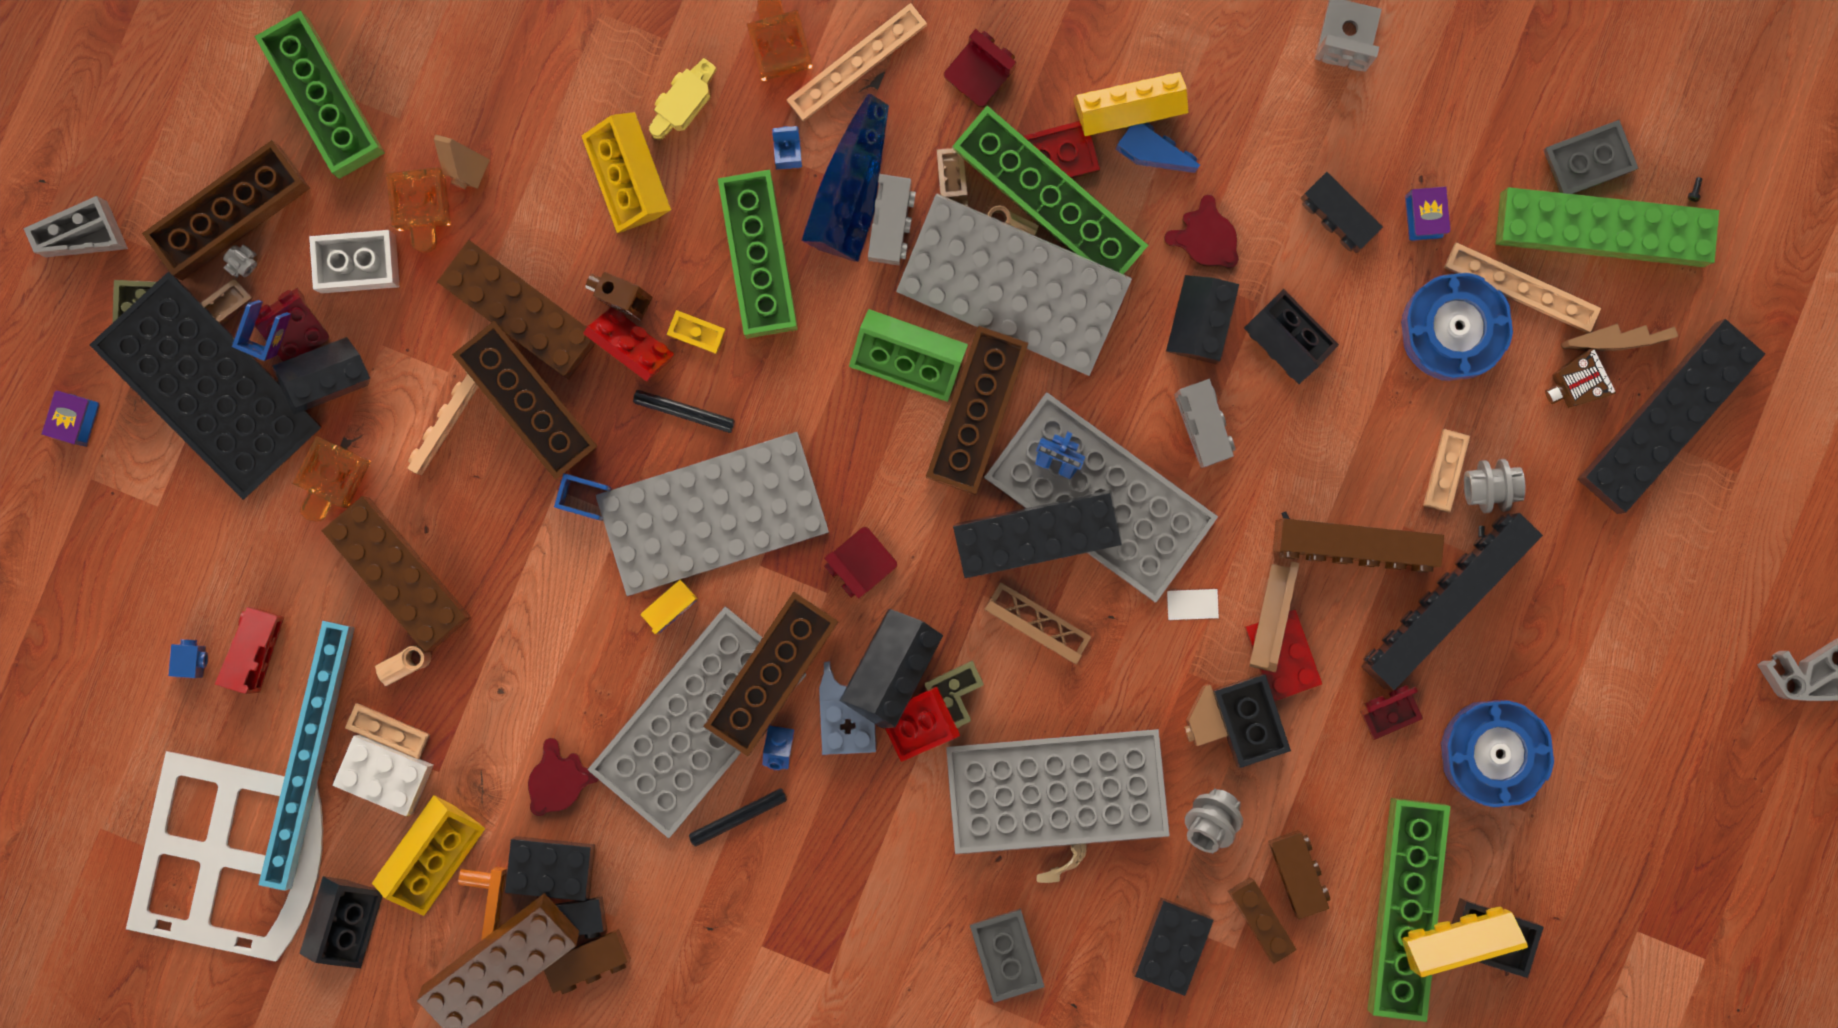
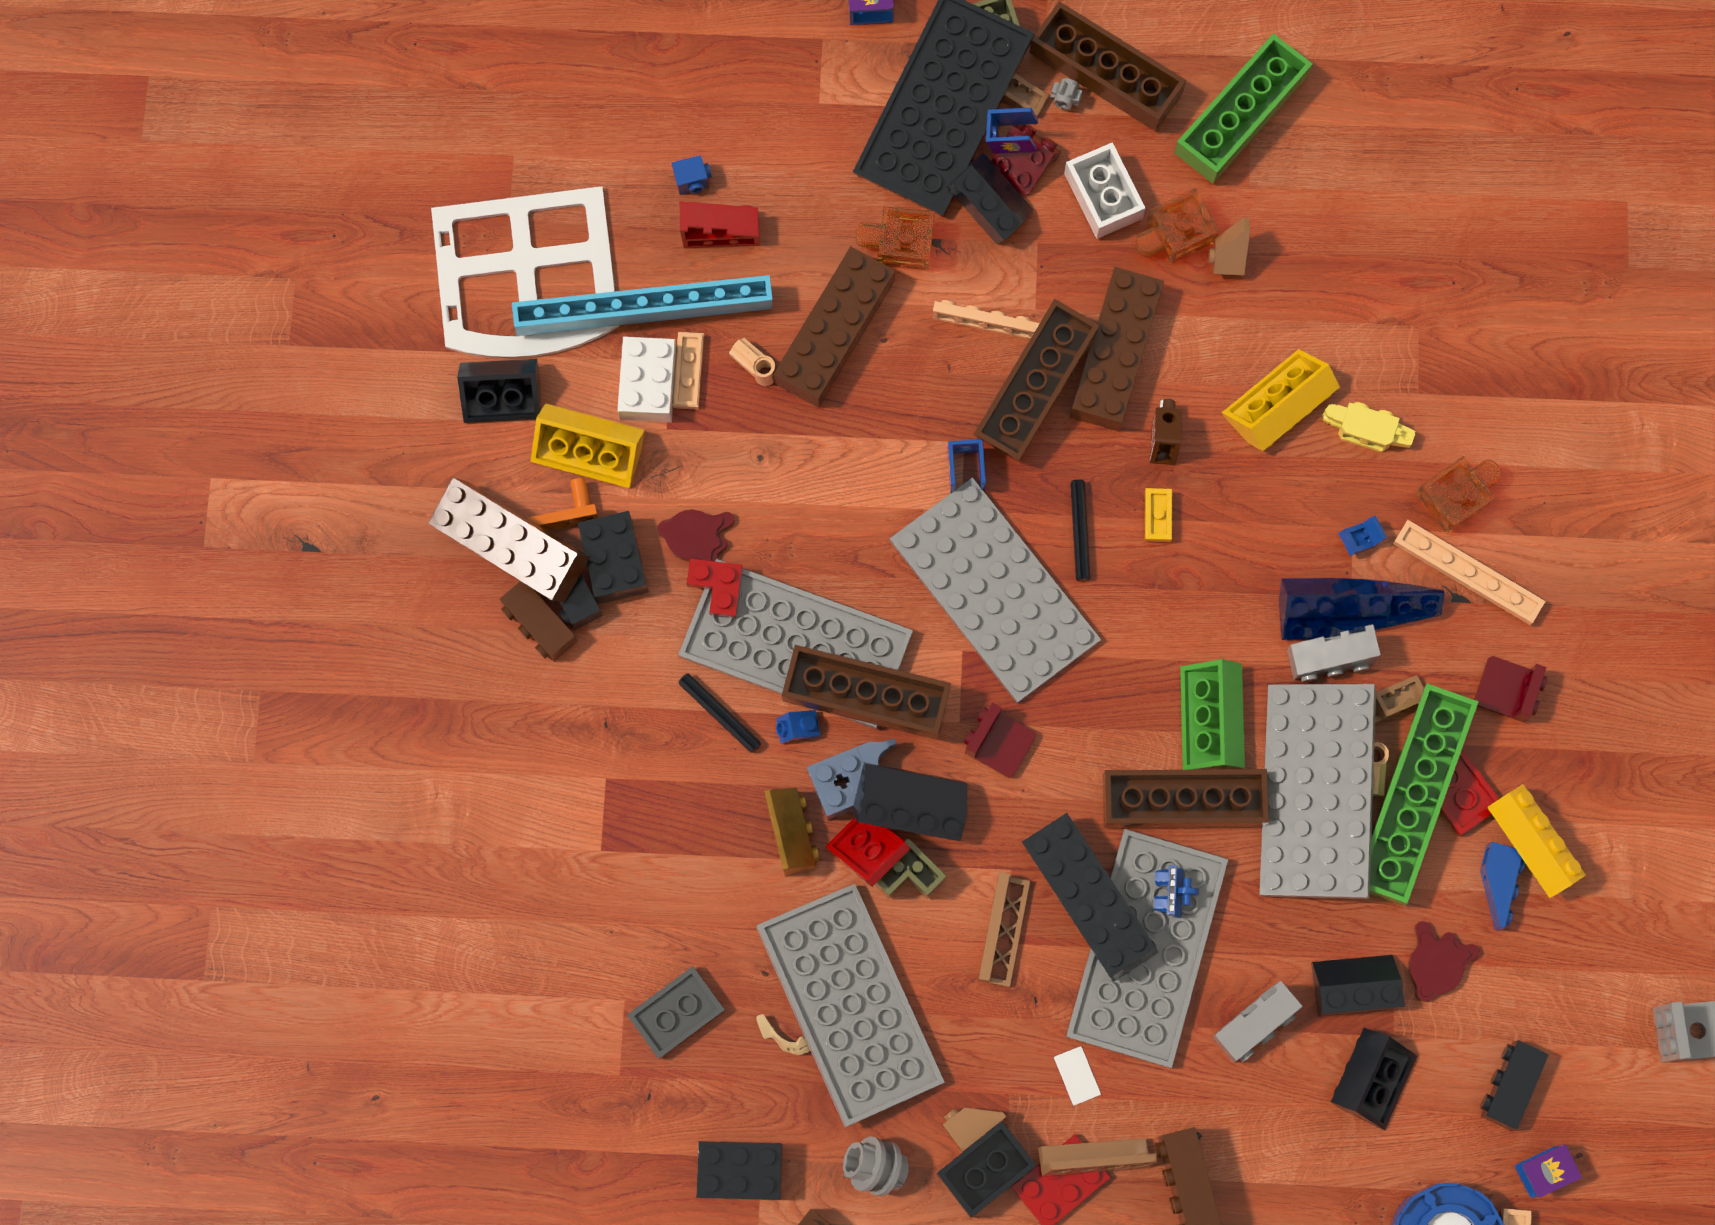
camera: 70 degrees right, 10 degrees down
red plate [583,307,674,381] -> none
yellow panel [640,579,698,634] -> none
bright green brick [718,170,798,339] -> none
none -> red plate [687,559,743,618]
none -> pearl gold slope [764,788,820,876]

